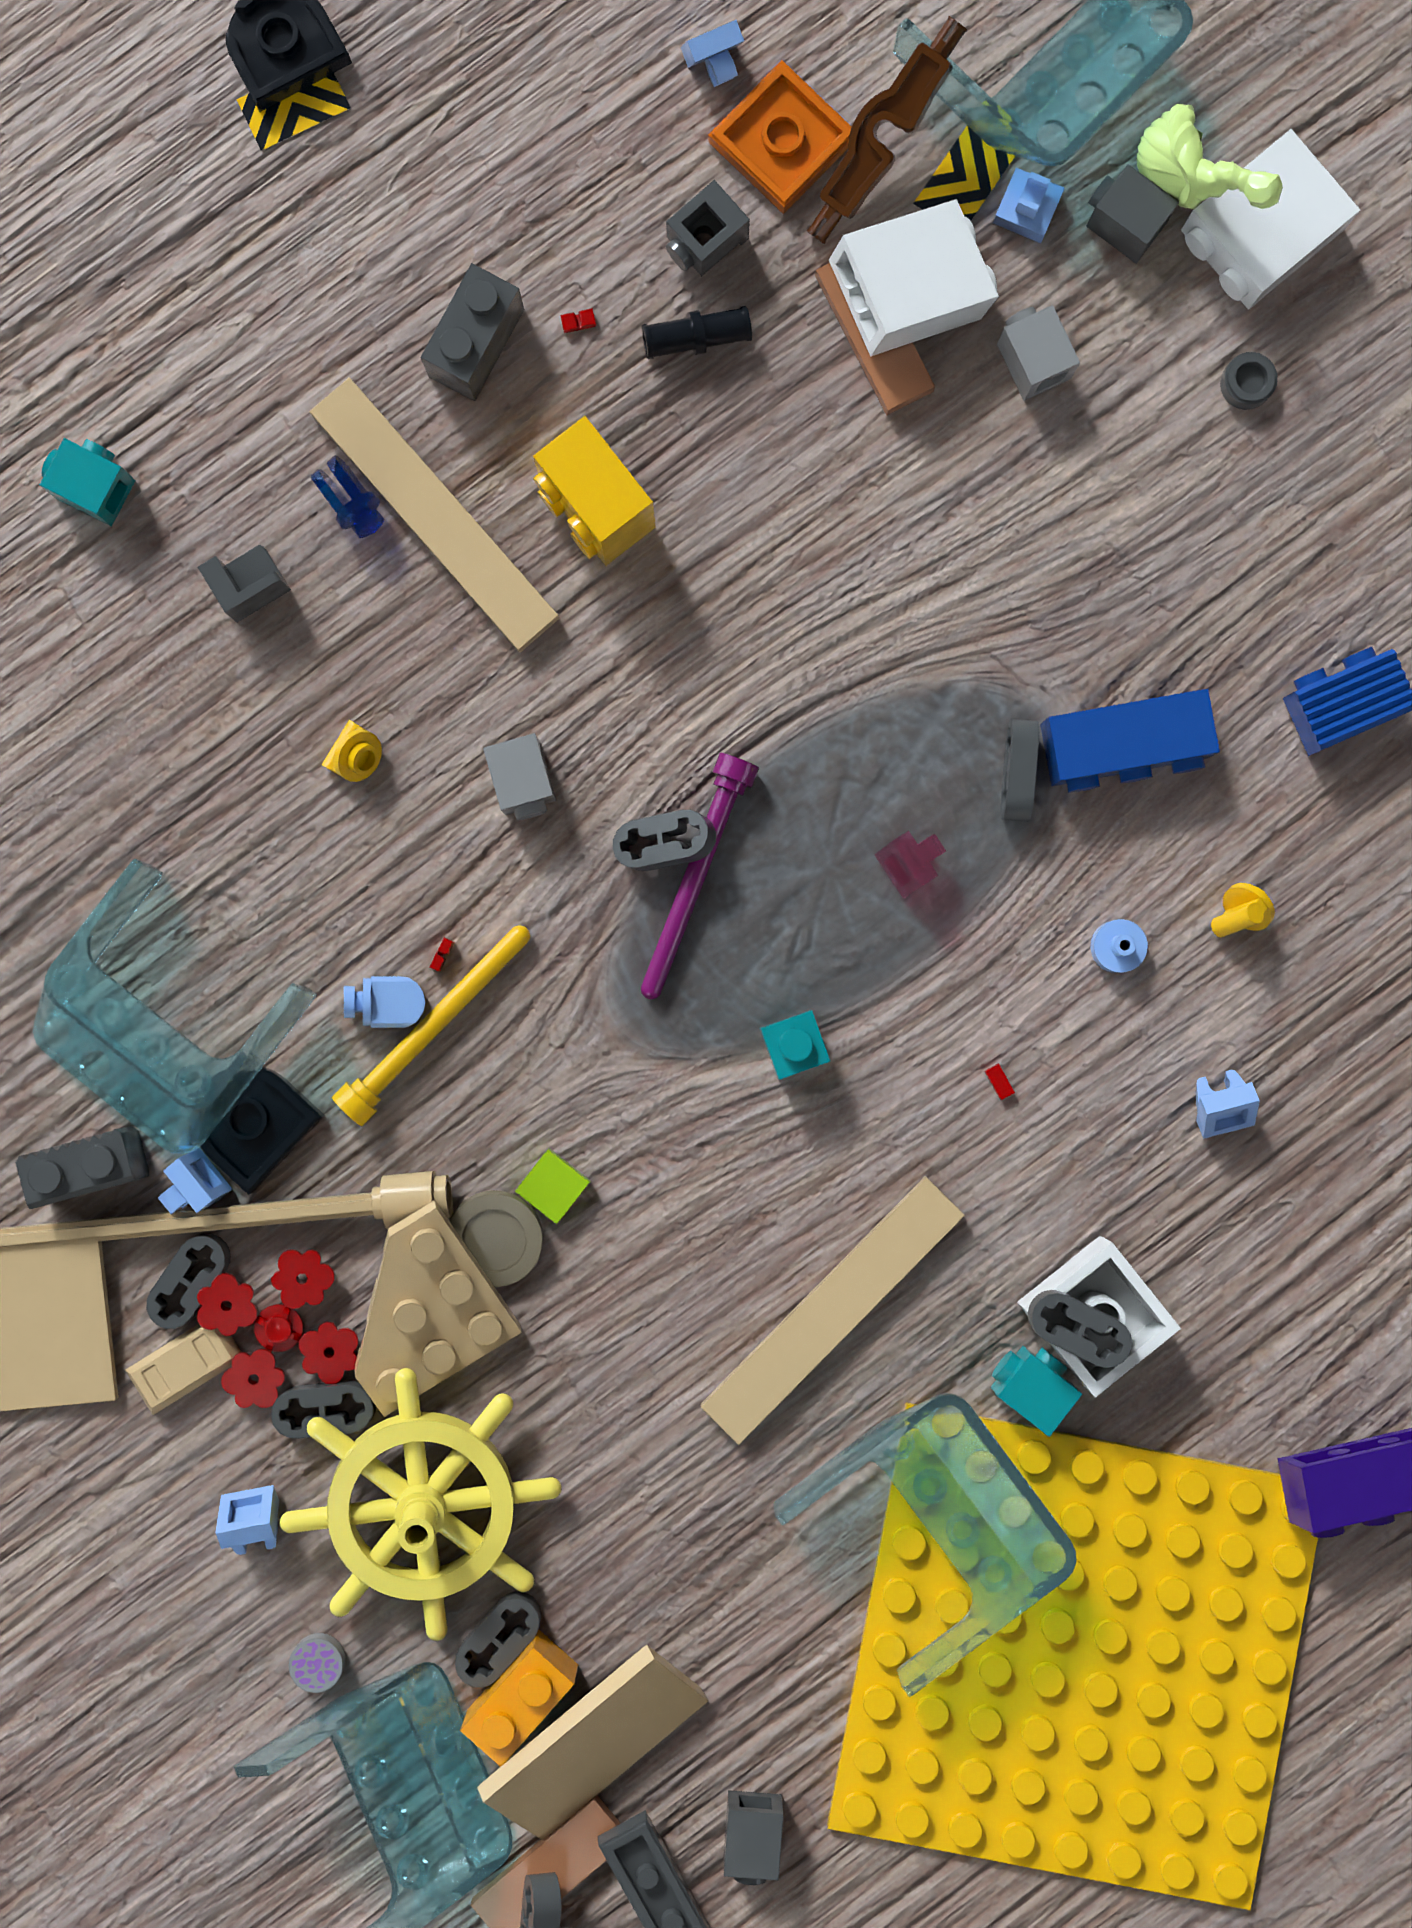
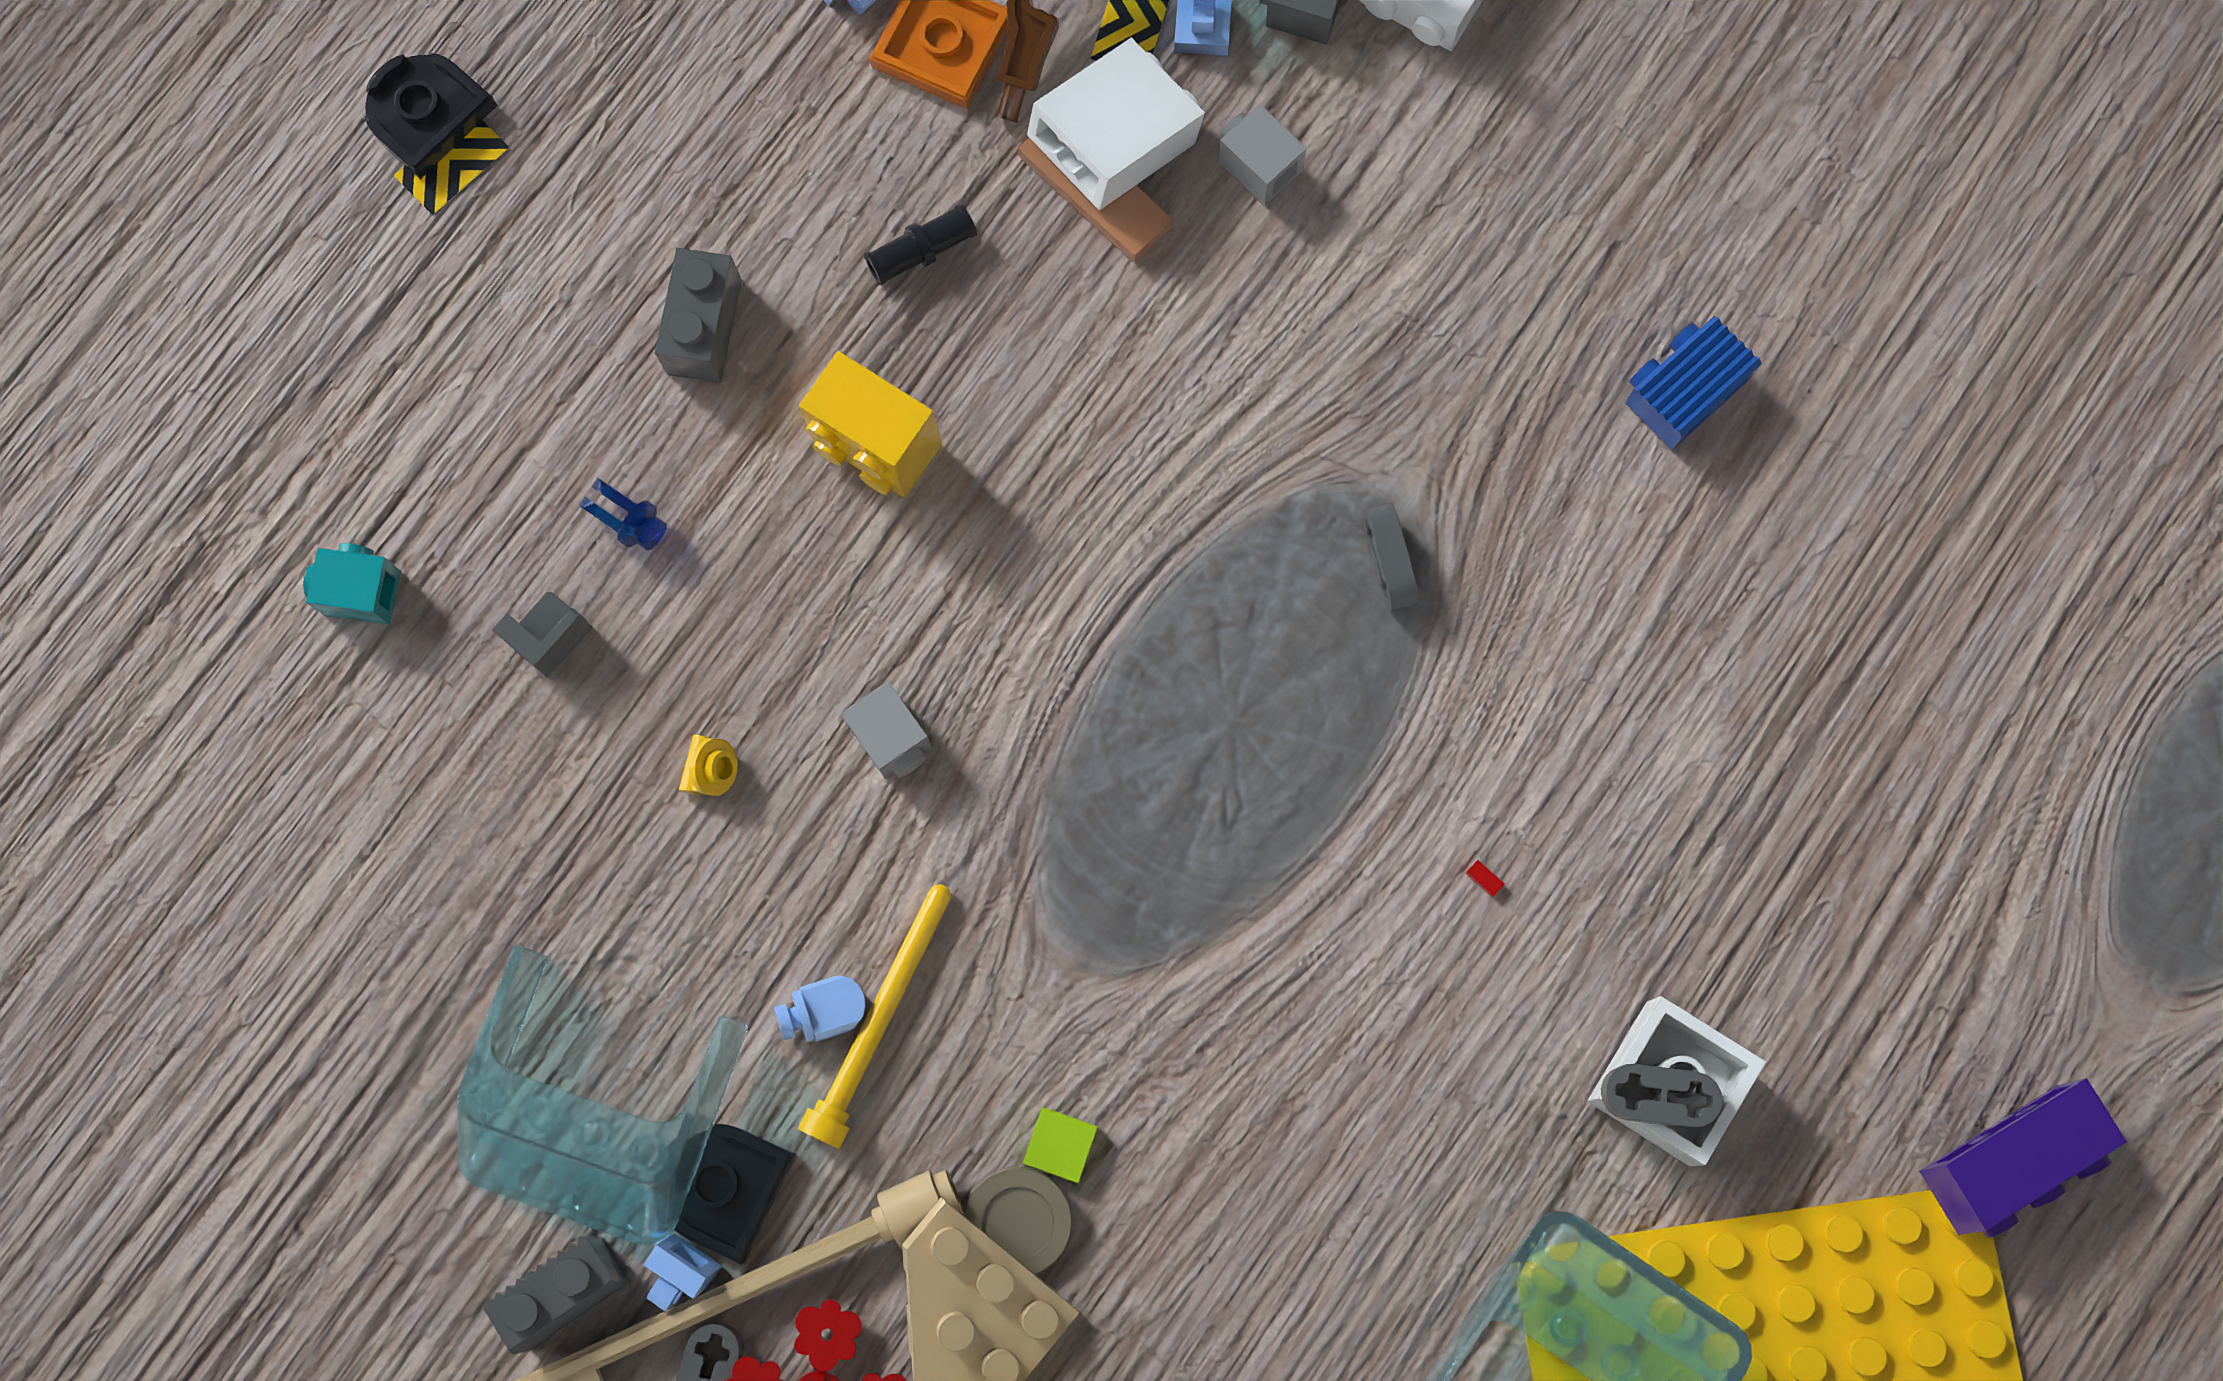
camera: 15 degrees left, 10 degrees down
tan tile [309,377,560,653] -> none
red piece [430,937,455,972] -> none
red piece [560,308,596,334] -> none
dark grey beam [612,810,716,871] -> none
magenta piece [641,752,759,999] -> none
dark grey brick [666,179,750,277] -> none
tan tile [701,1176,965,1445] -> none
teal brick [759,1010,831,1080] -> none
clear pink tile [874,831,946,899] -> none
teal brick [991,1346,1082,1437] -> none
blue brick [1040,689,1220,793] -> none
light blue tile [1090,919,1148,973] -> none
light blue tile [1195,1070,1260,1139] -> none
yellow plate [1211,883,1275,937] -> none
dark grey tile [1220,352,1278,410] -> none

